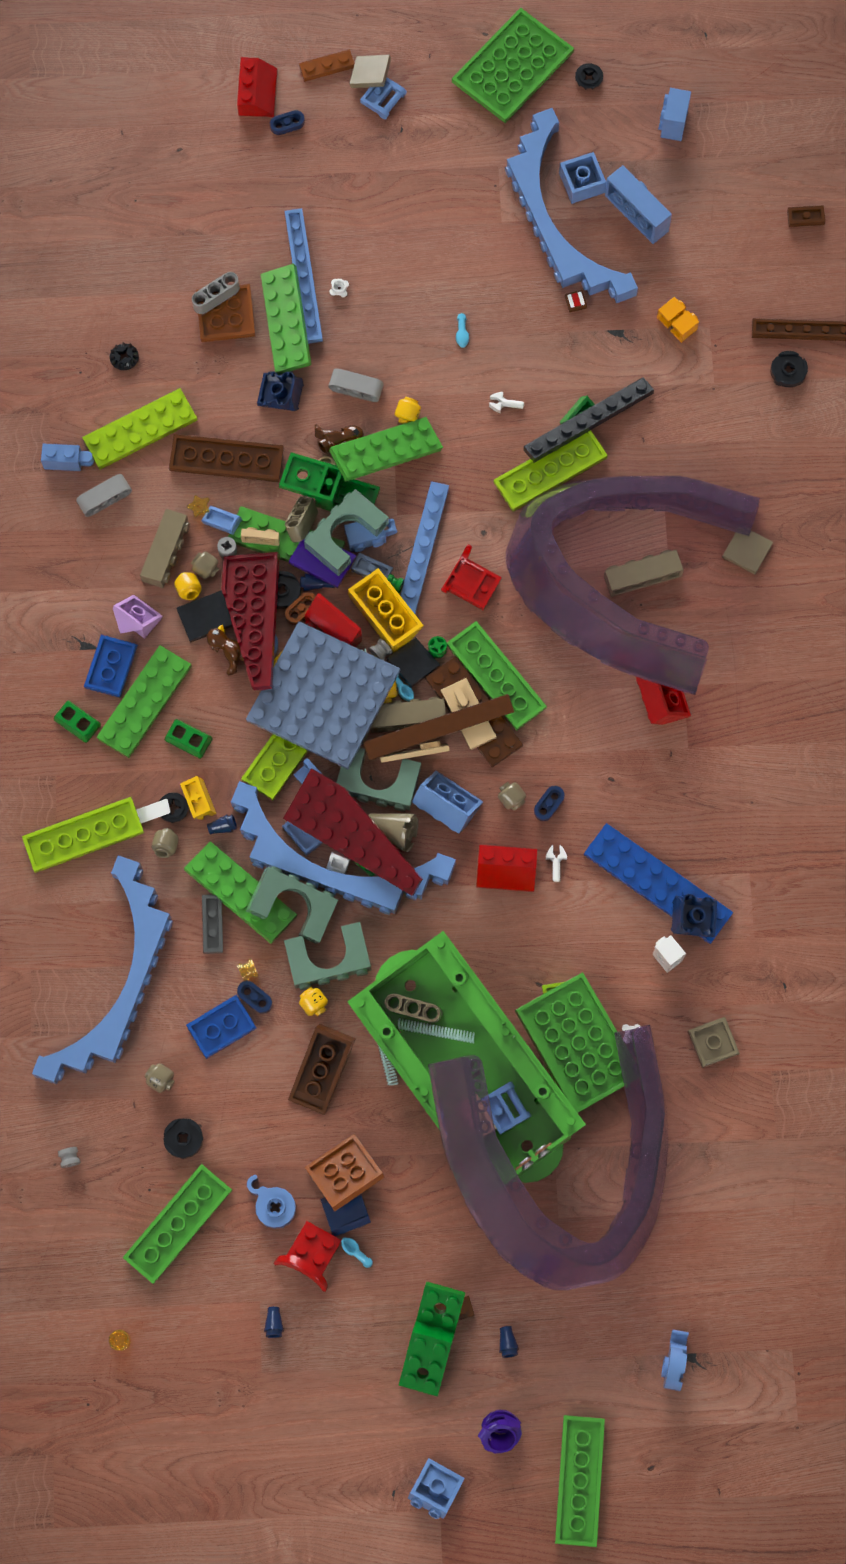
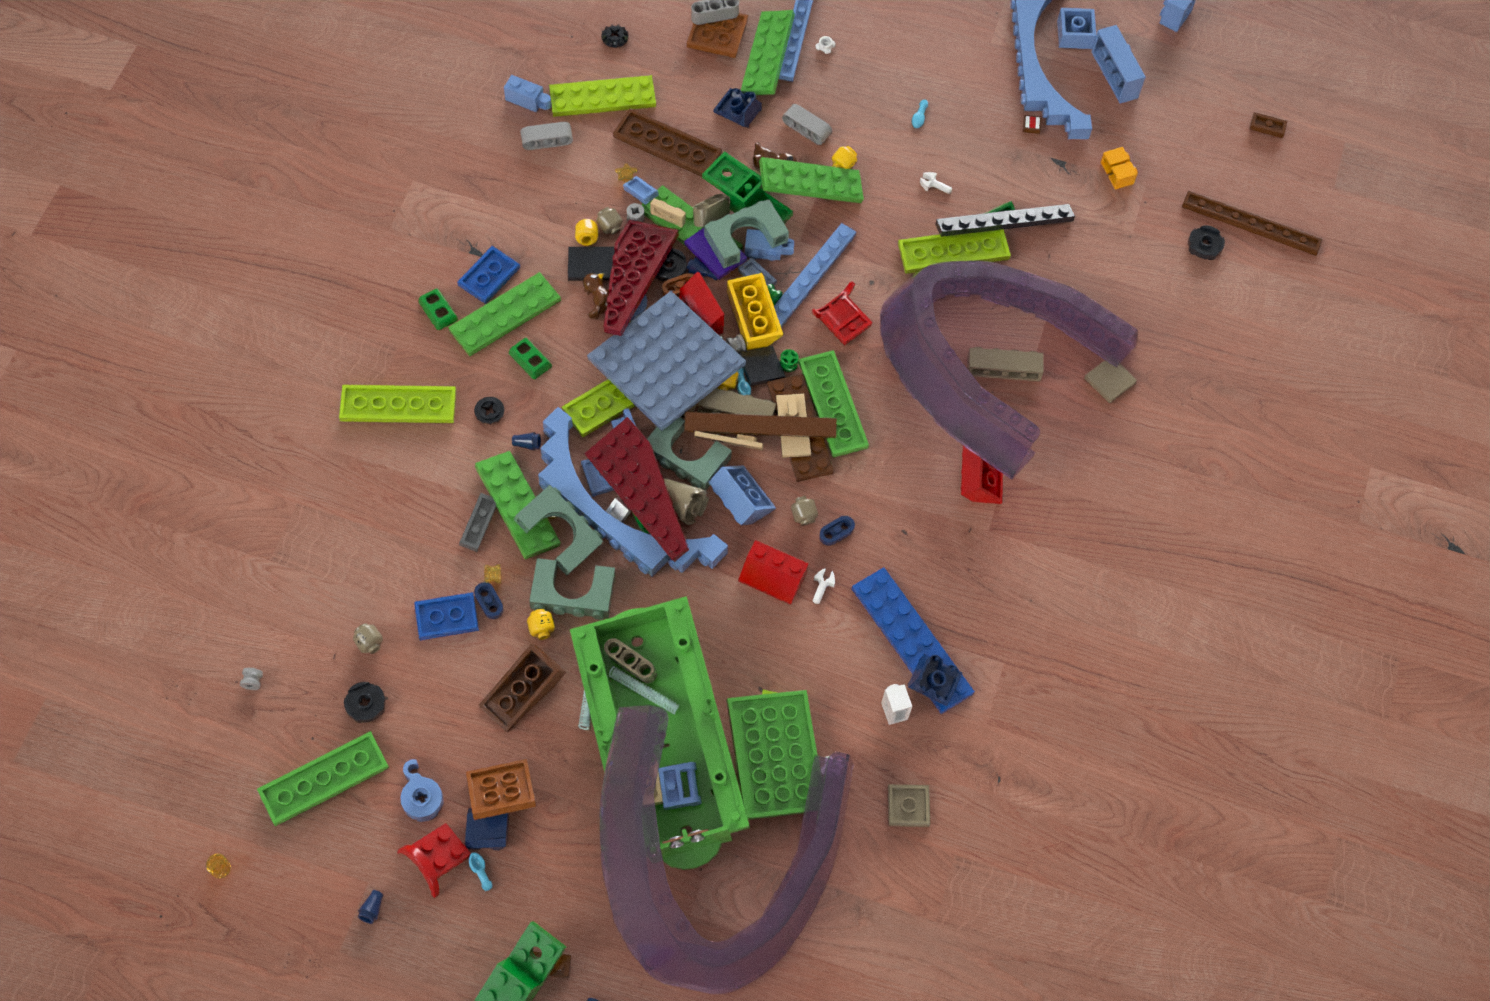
camera: 15 degrees right, 10 degrees down
medium blue arch [32,855,173,1084] -> none
lavender slope [113,595,163,639] -> none
white sticker [136,799,170,824] -> none
dark tan brick [140,509,190,588] -> none
dark tan head [151,828,179,858] -> none
yellow hinge [180,776,217,820] -> none

